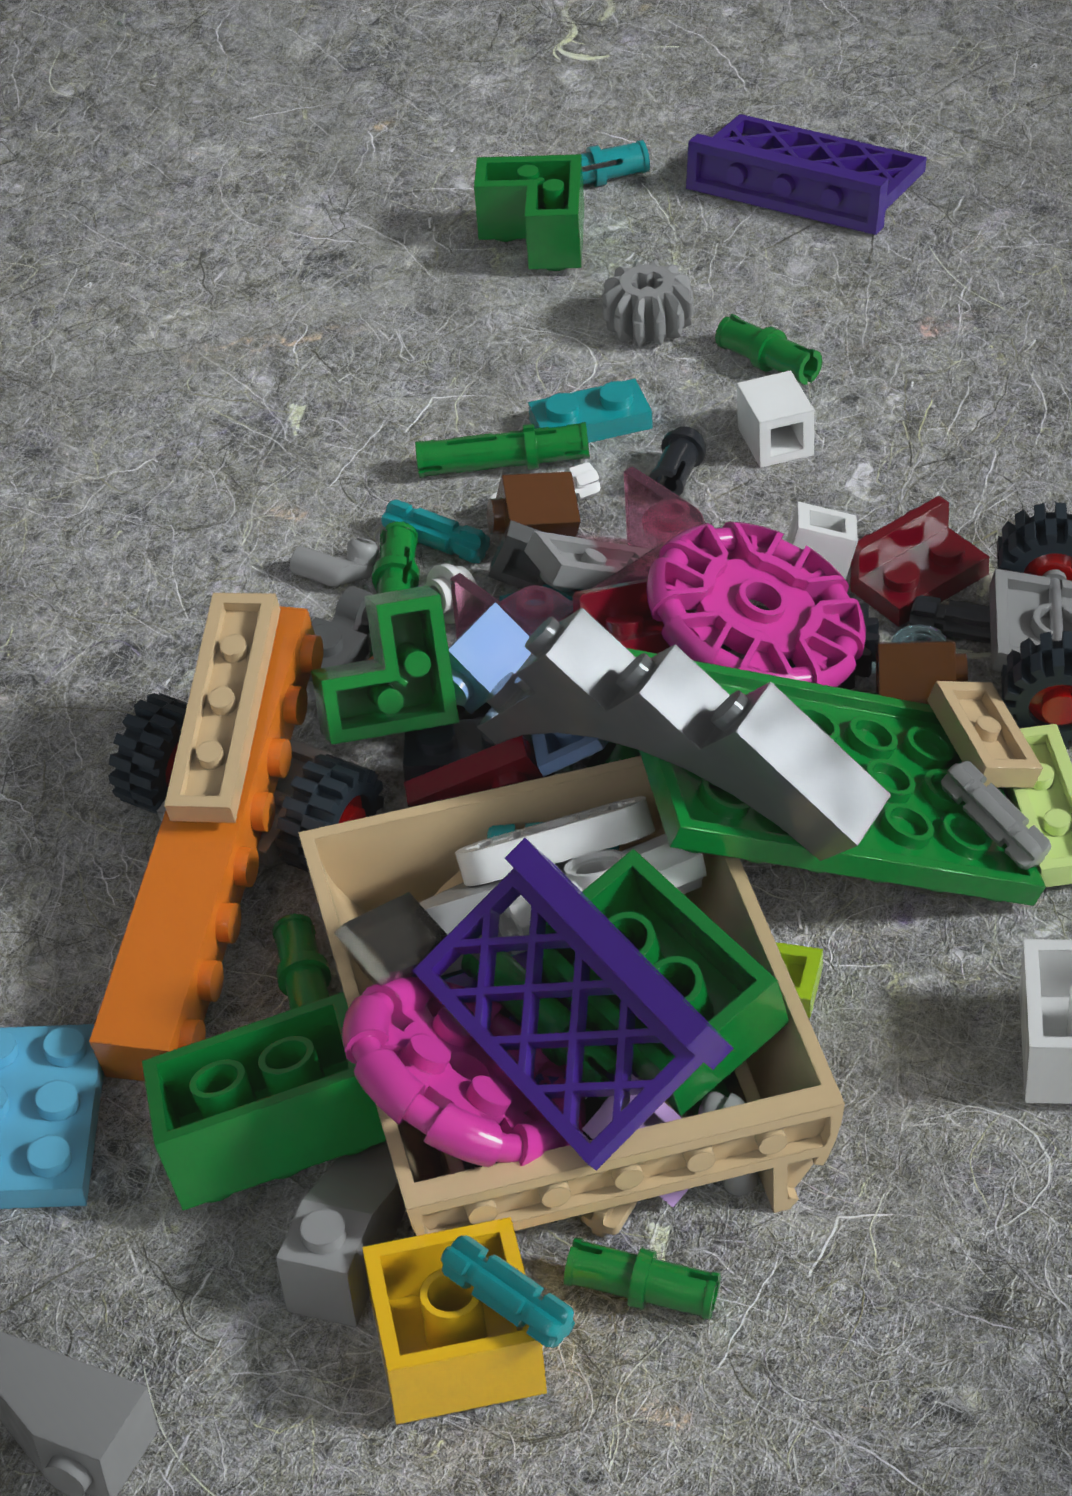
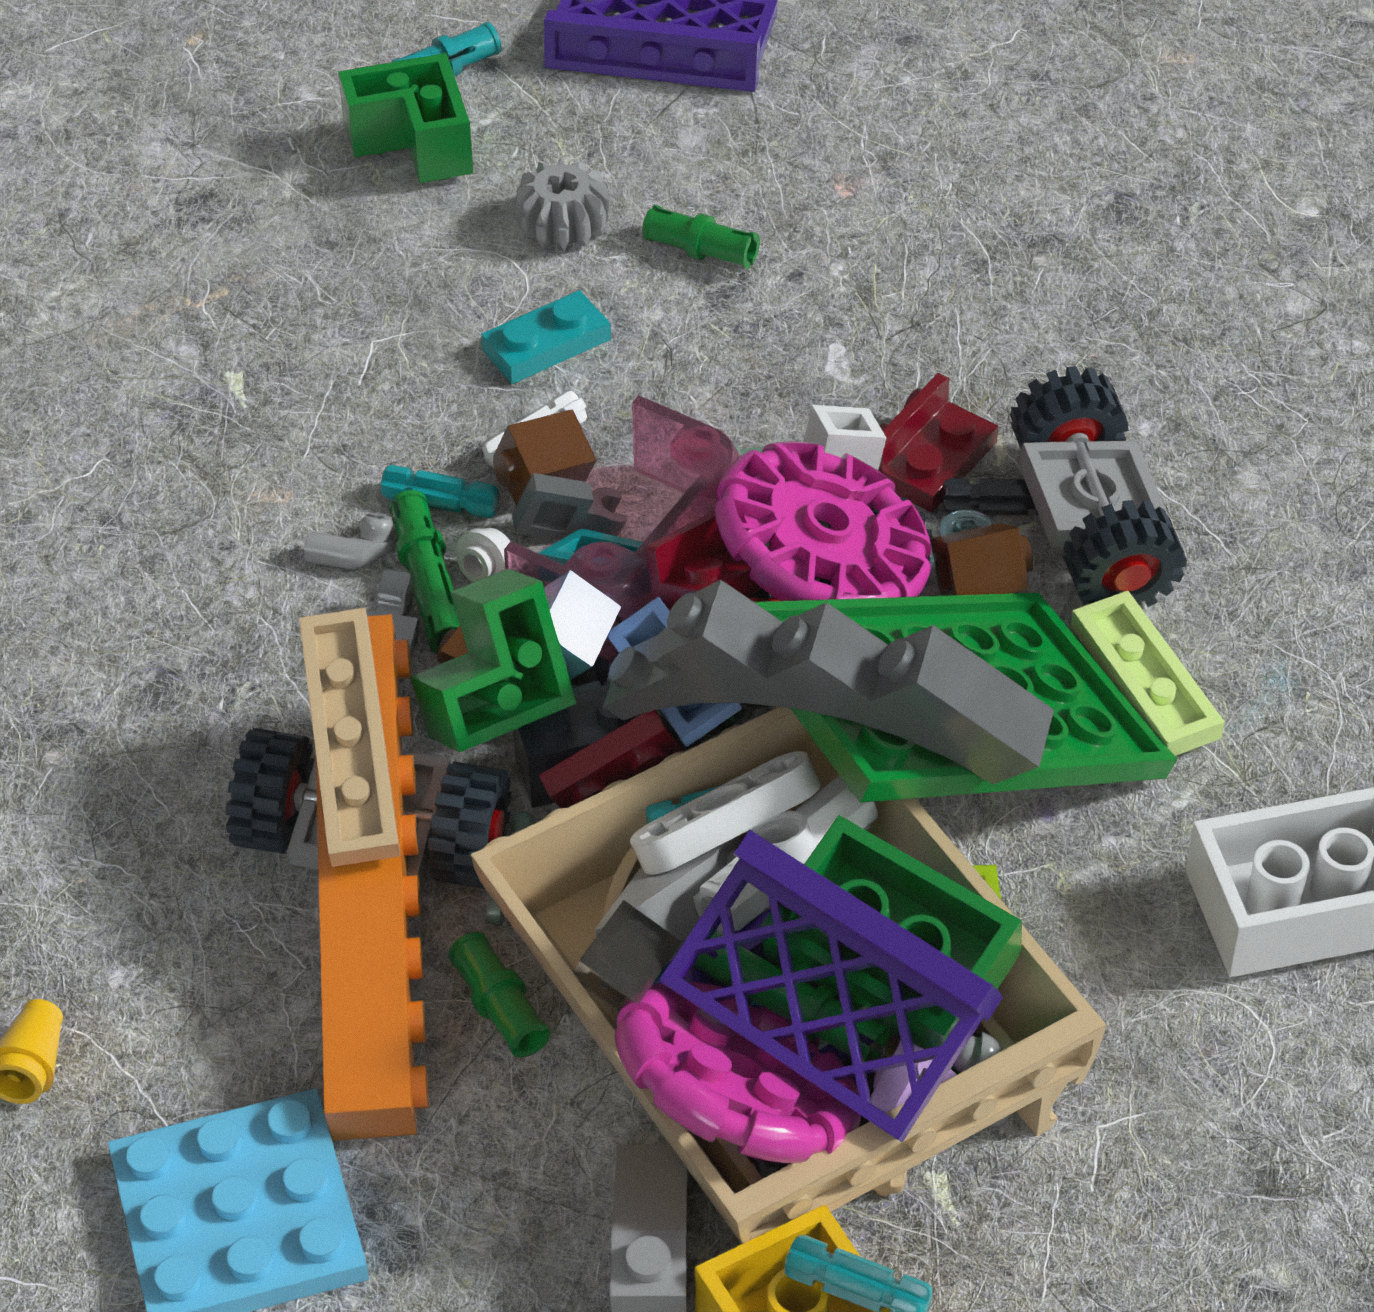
camera: 20 degrees left, 5 degrees up
green brick [142,992,386,1211] -> none
green pin [415,422,590,478] -> none
light grey hinge [524,530,659,592] -> none
green pin [564,1237,721,1321] -> none
black pin [648,426,706,499] -> none
white brick [737,370,814,468] -> none
tan plate [927,681,1043,788] -> none
light grey axle [941,761,1051,870] -> none

